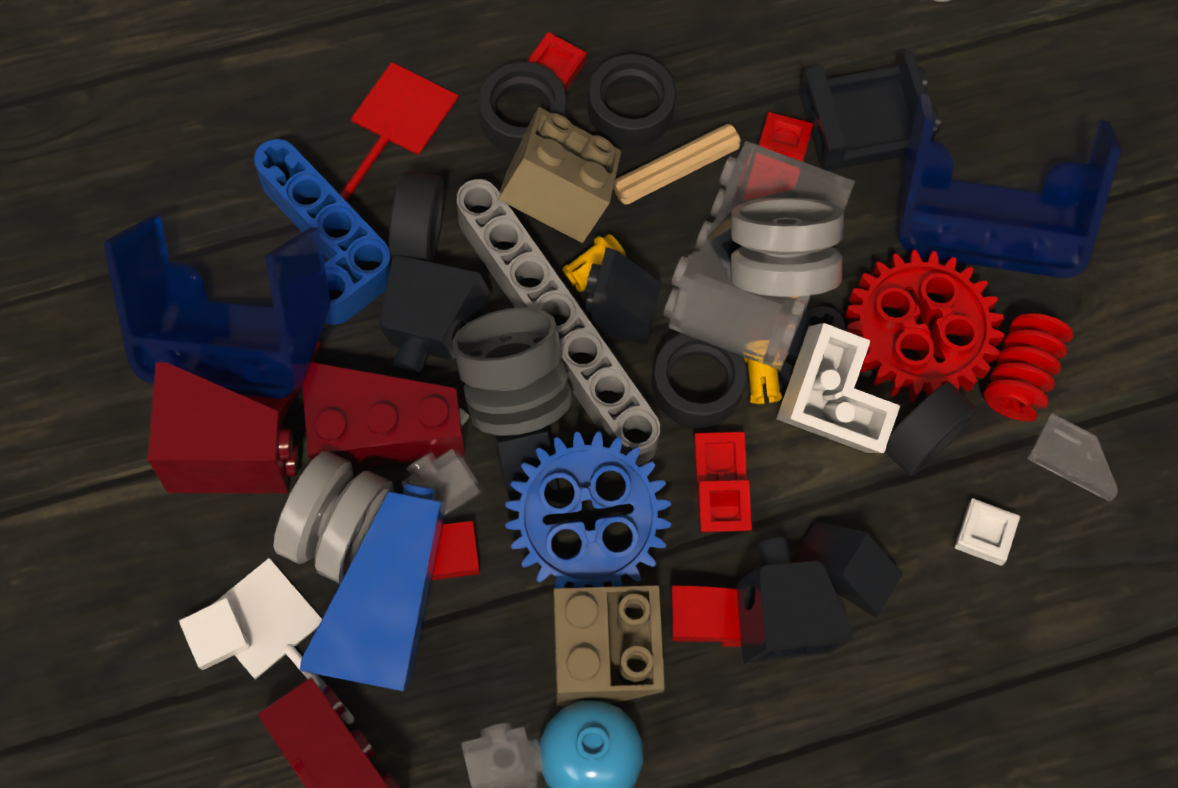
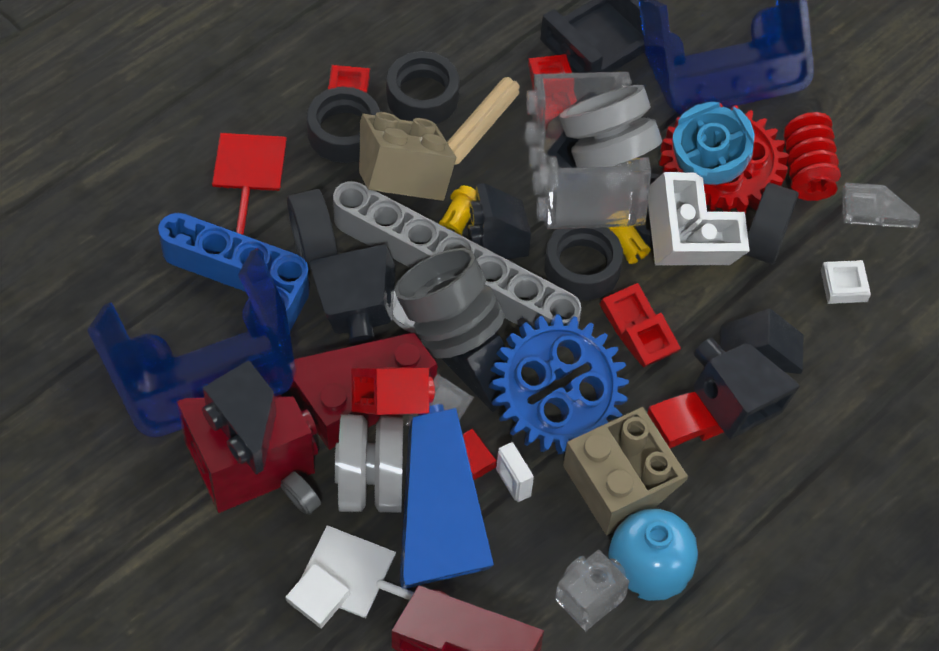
camera: 25 degrees left, 10 degrees down
none -> black slope [202,360,276,475]
none -> dark grey tile [280,471,321,515]
none -> red brick [351,367,435,415]
none -> white tile [496,442,534,502]
none -> dark azure cylinder [672,102,755,185]

